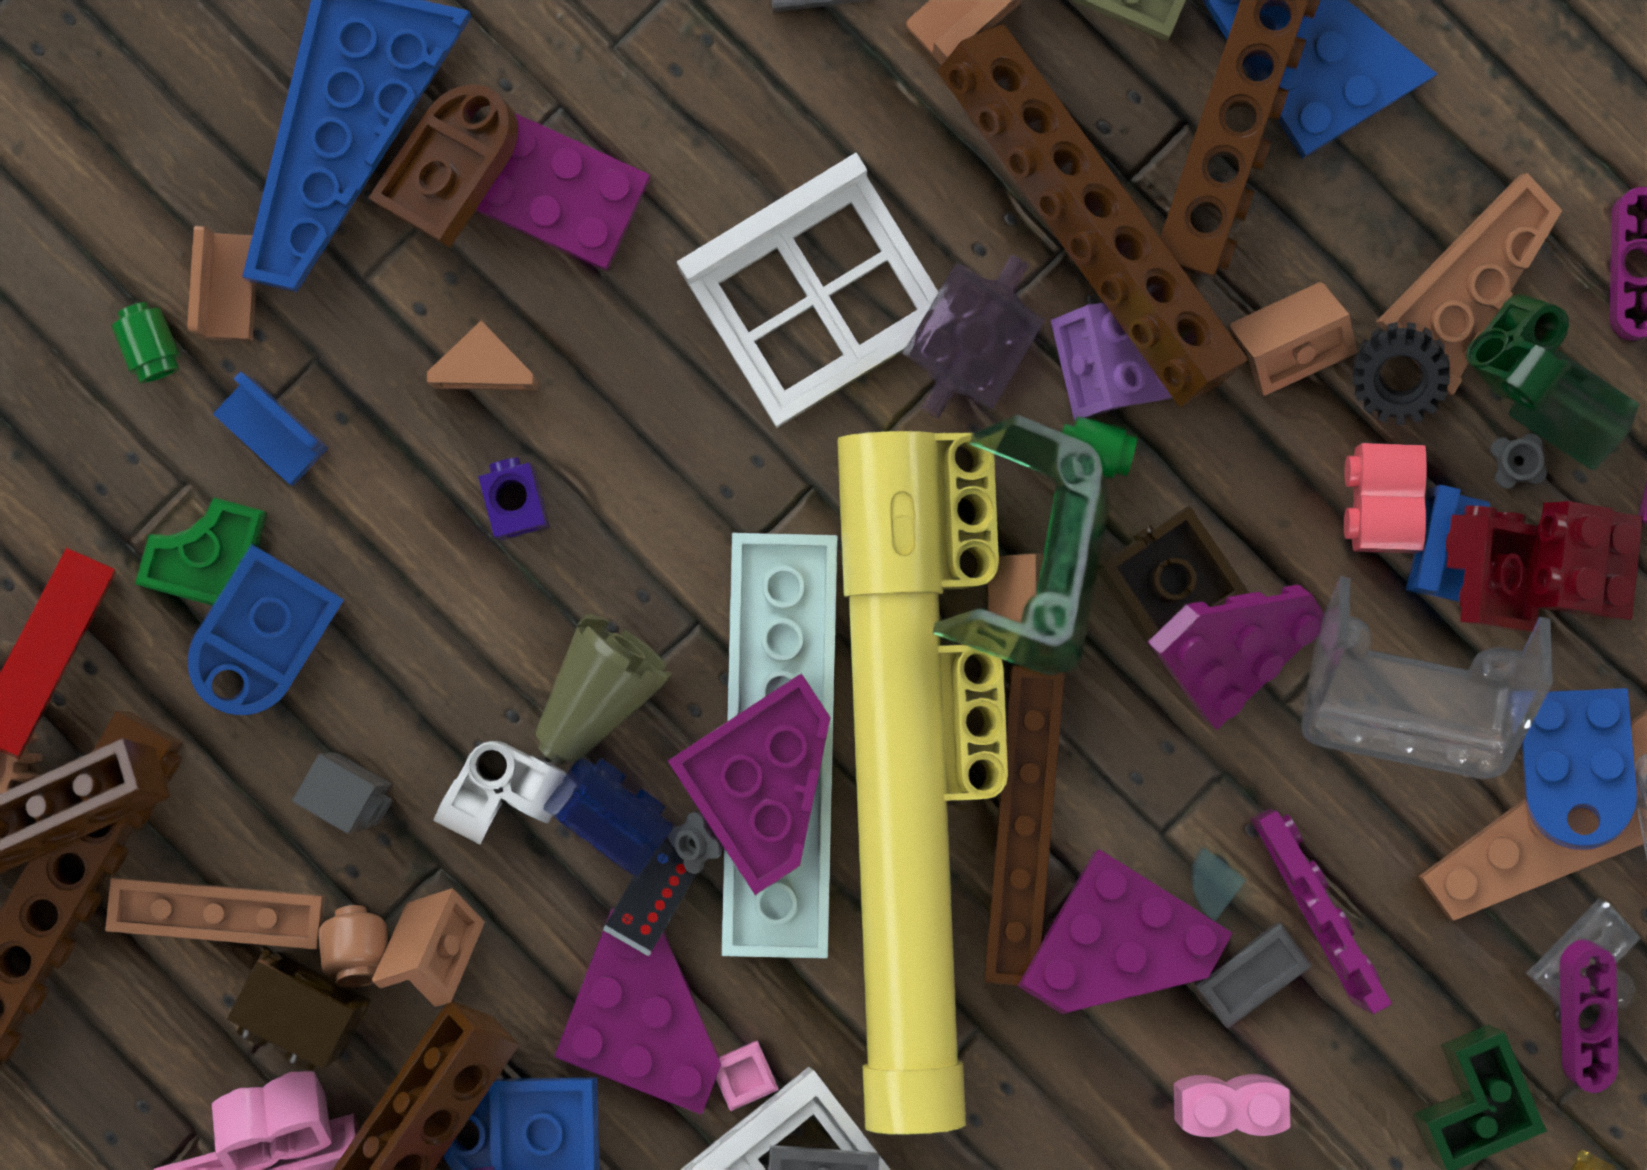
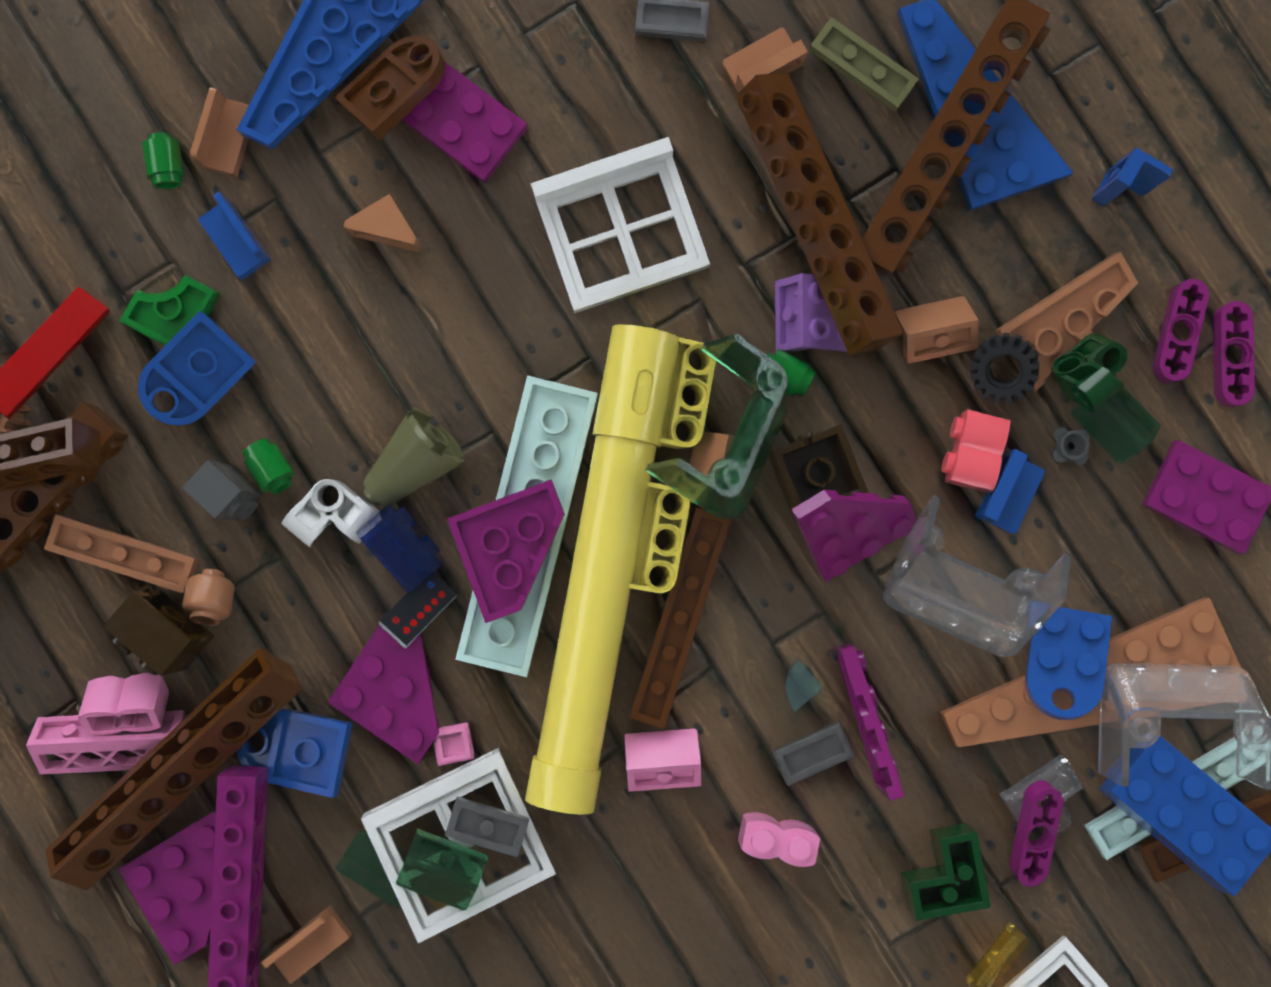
camera: 15 degrees right, 0 degrees up
nougat panel [372,888,485,1007] -> none
dark purple brick [478,457,550,541] -> none
dark grey plate [668,811,723,874] -> none
clear purple plate [902,255,1045,419] -> none
magenta plate [1018,849,1233,1014] -> none
dark red plate [1446,506,1540,632] -> none
dark red plate [1532,501,1643,620] -> none
none -> green brick [242,438,295,495]
none -> bright pink panel [625,729,702,792]
none -> blue panel [1092,147,1174,206]

